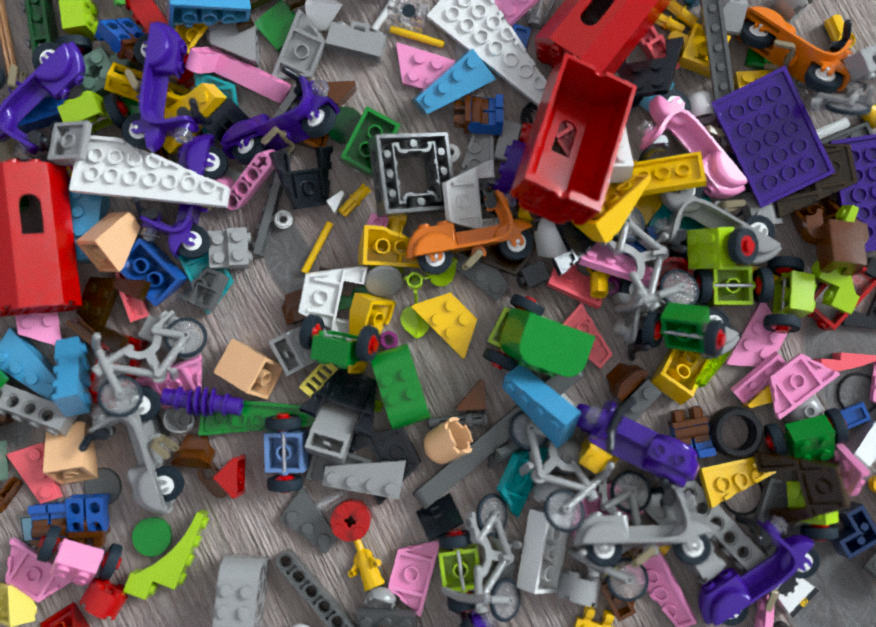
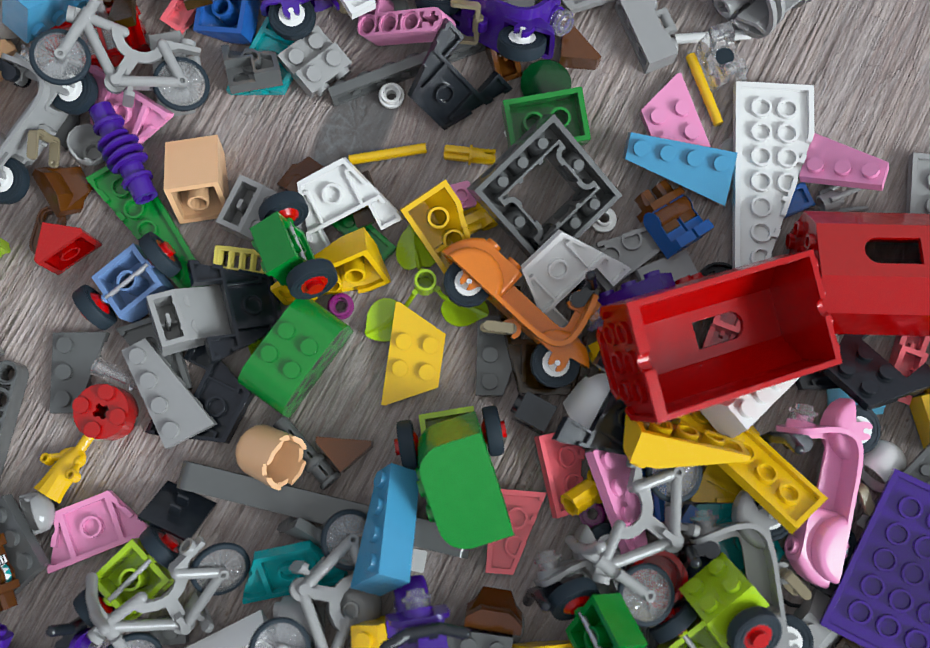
camera: 55 degrees right, 5 degrees down
white slope [327,191,346,216] -> none
light grey piece [365,265,403,297] -> none

